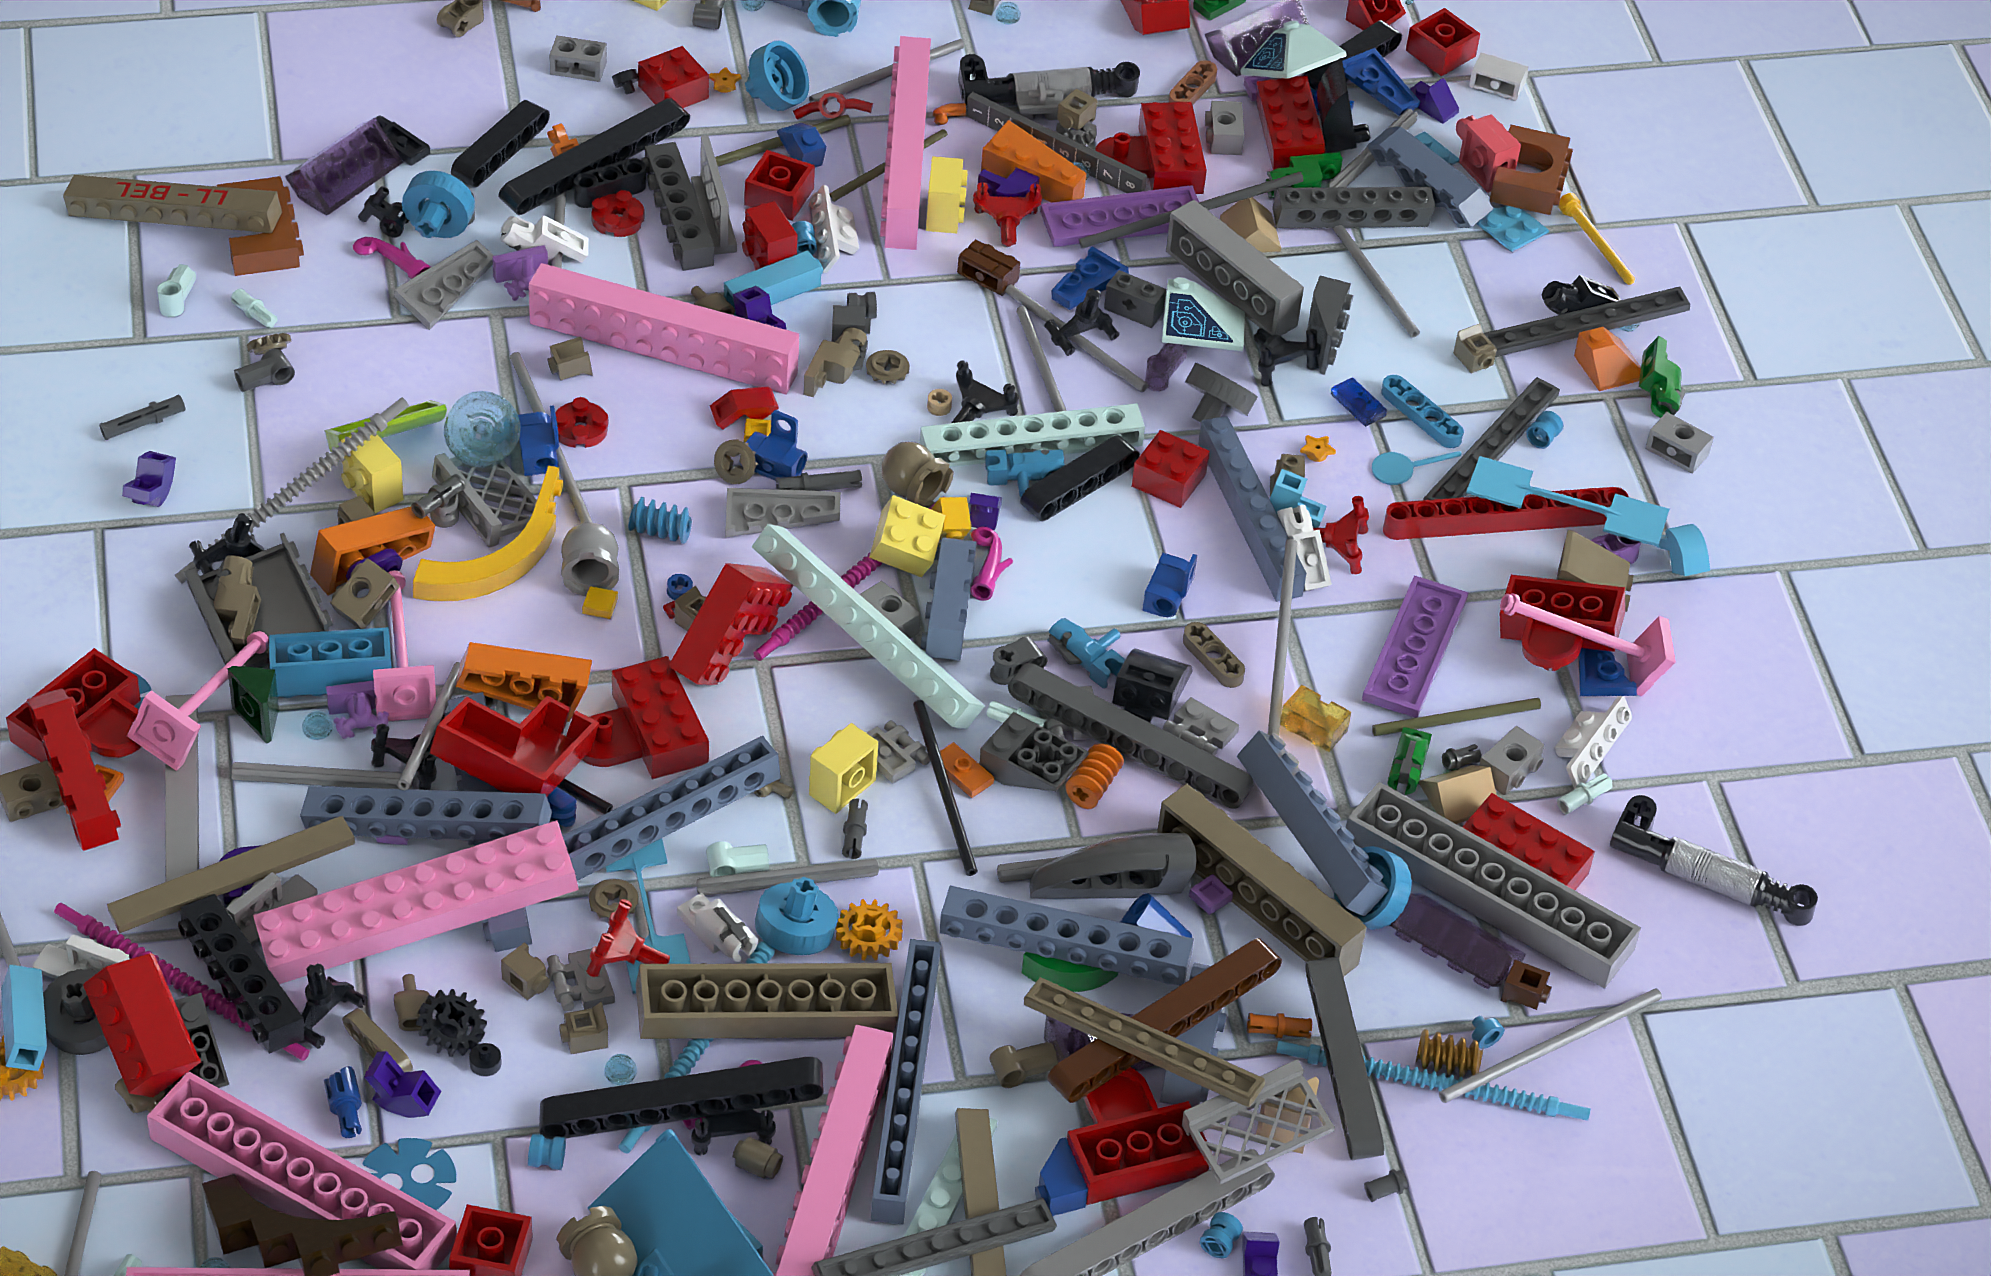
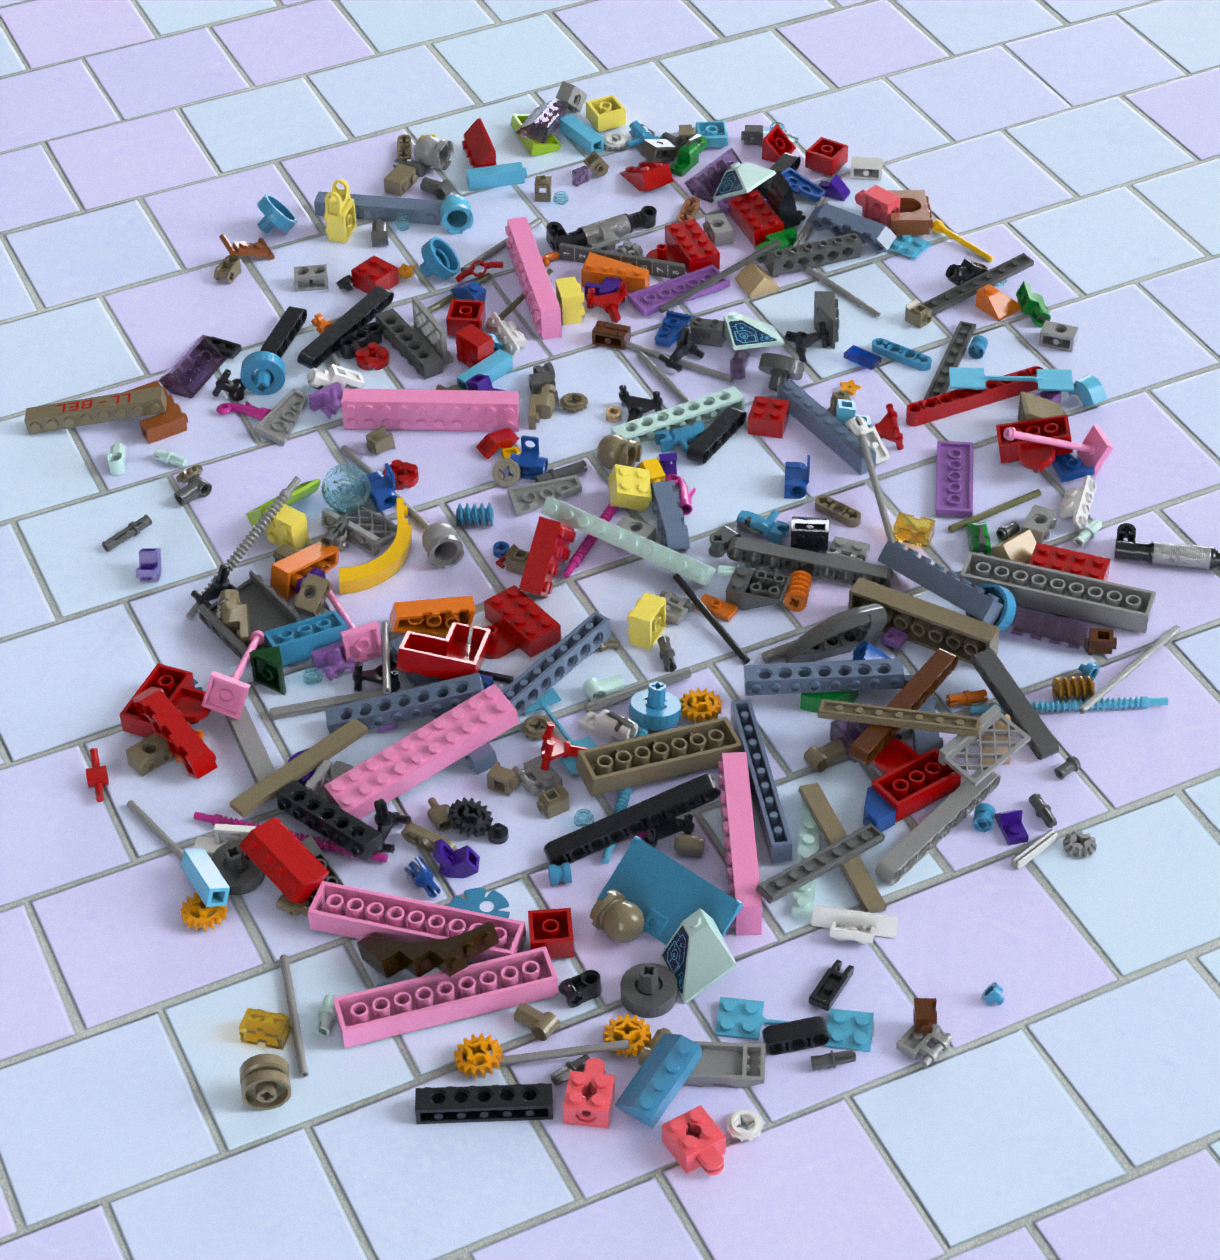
camera: 10 degrees left, 5 degrees down
yellow tile [582,586,618,619] -> none
dark tan brick [1057,89,1097,131] -> none
light grey brick [1166,200,1304,336] -> none
medium azure piece [1372,451,1462,485] -> none

